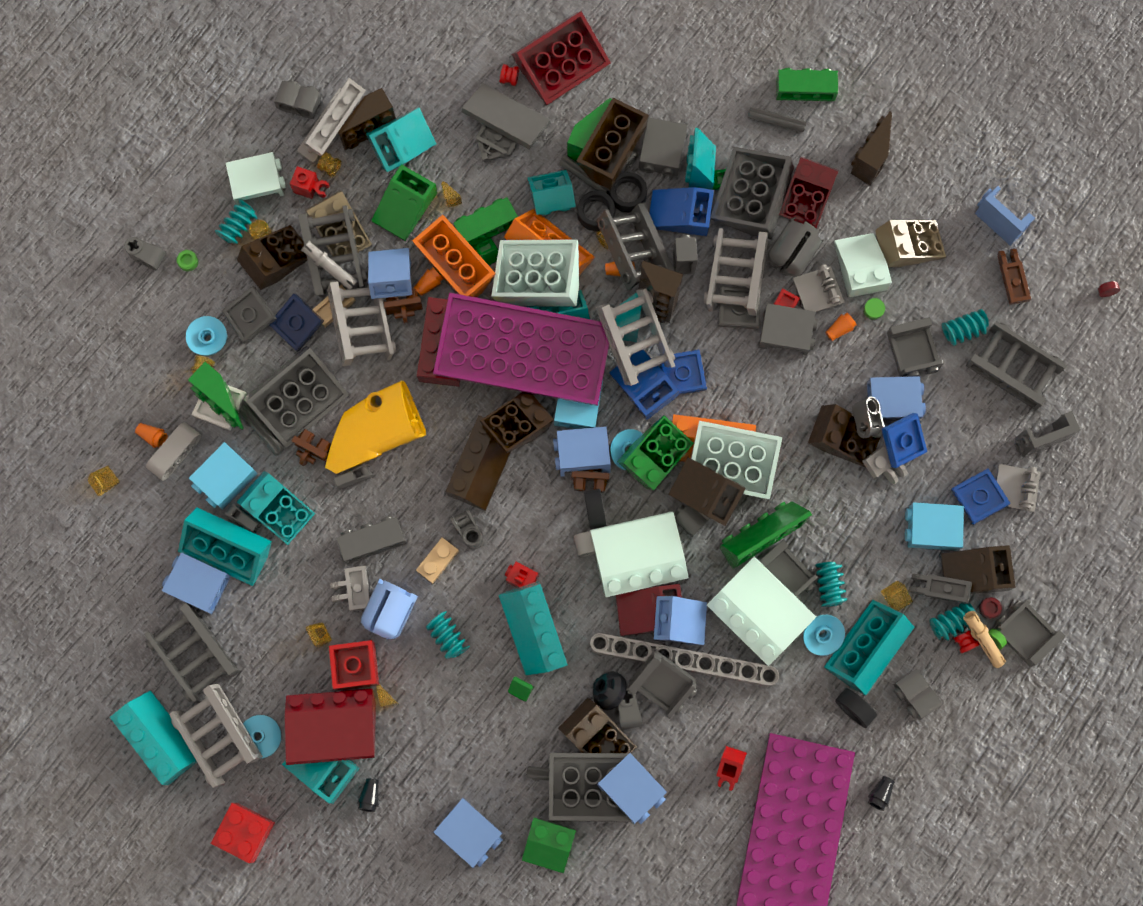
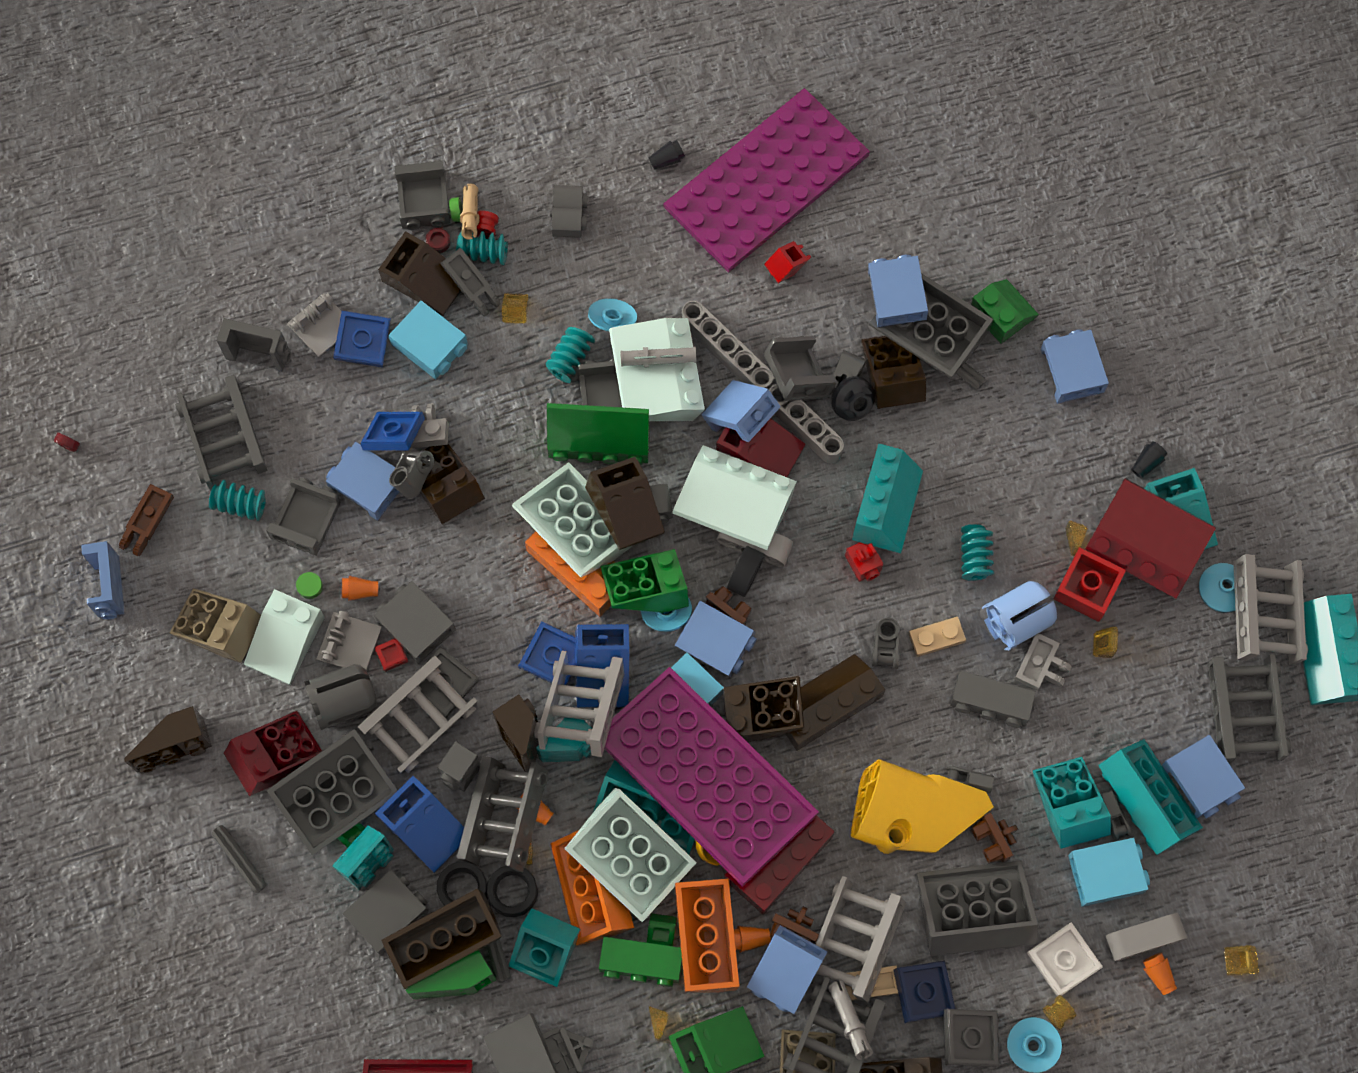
camera: 145 degrees left, 5 degrees down
green slope [188,362,244,430] -> none
red brick [210,803,275,864] -> none
dark grey axle [239,404,284,456] -> none
green slope [508,676,533,702] -> none
green brick [776,68,838,101] -> none
teal slope [824,600,914,696] -> none
black tyre [835,688,877,728] -> none
none -> light grey pin [620,347,696,367]

